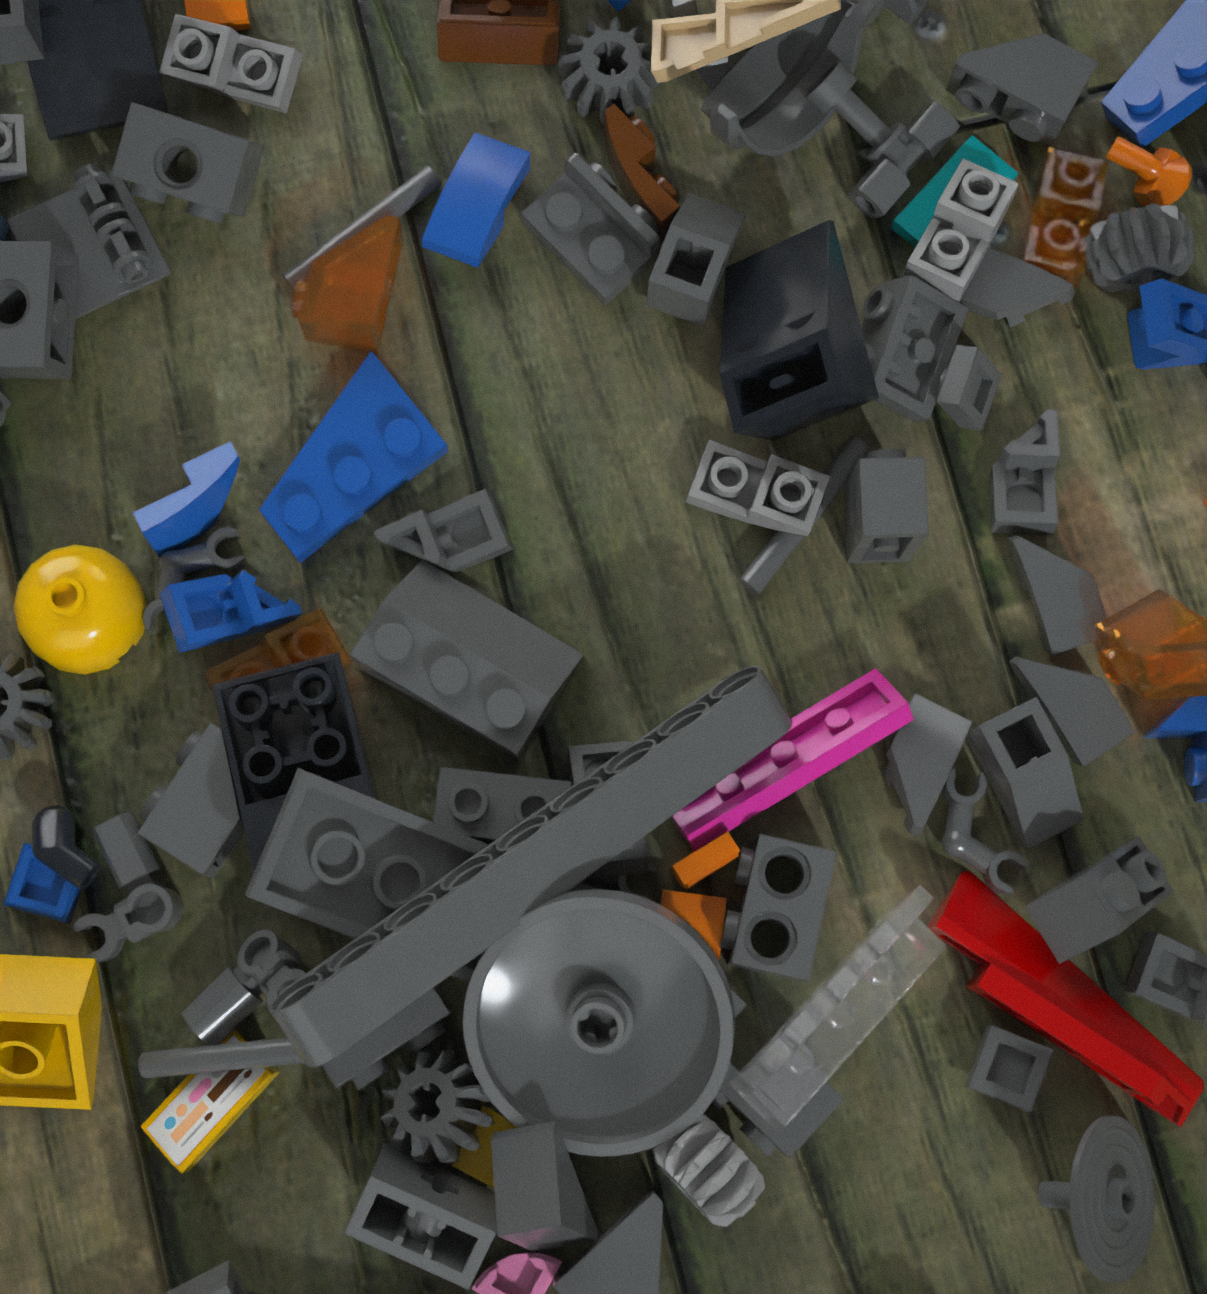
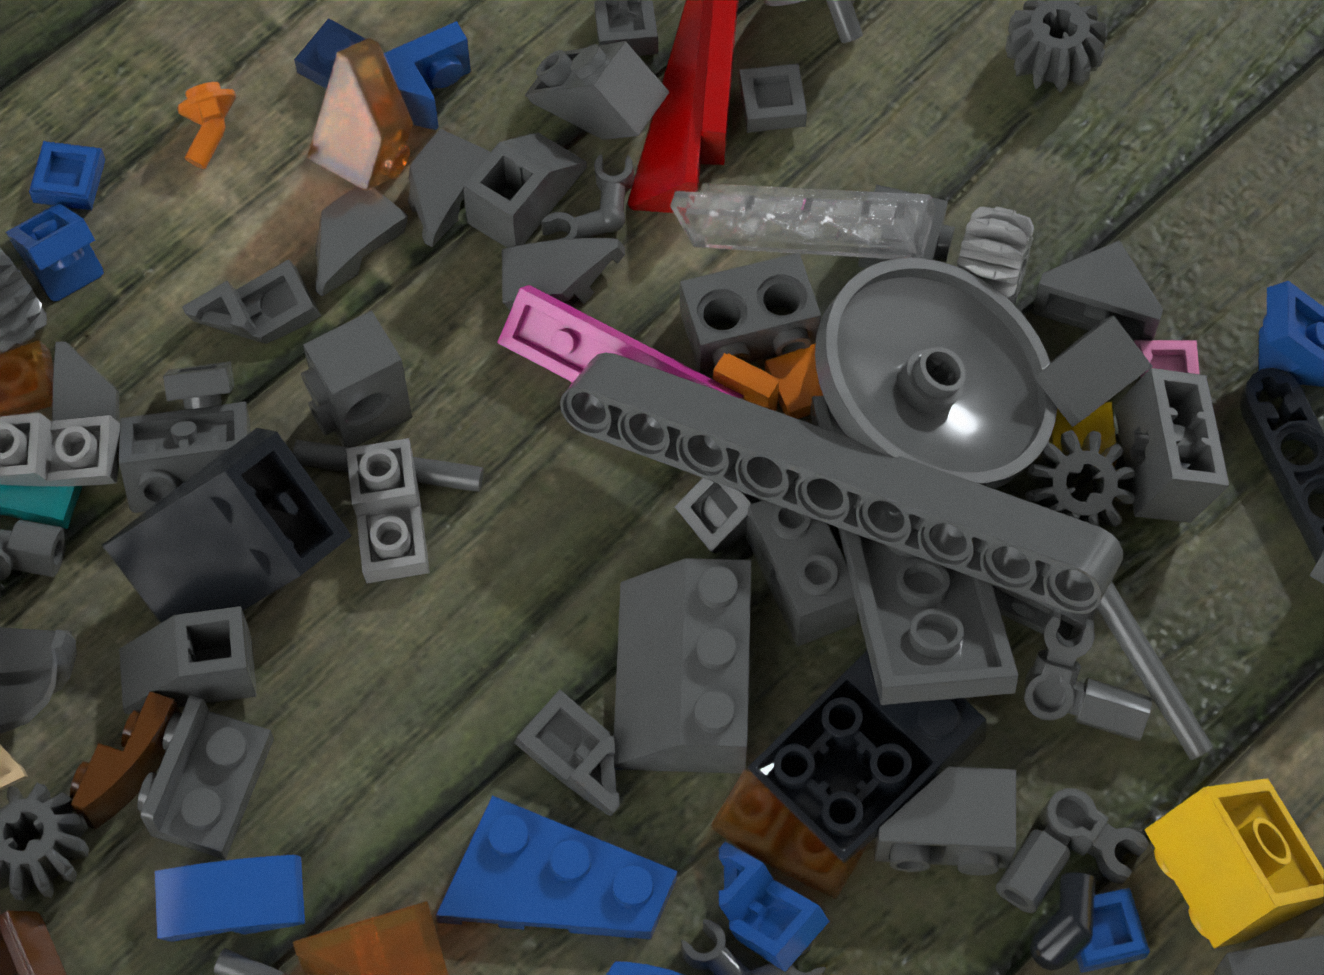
camera: 115 degrees left, 15 degrees down
slope [140,1029,280,1174] -> none

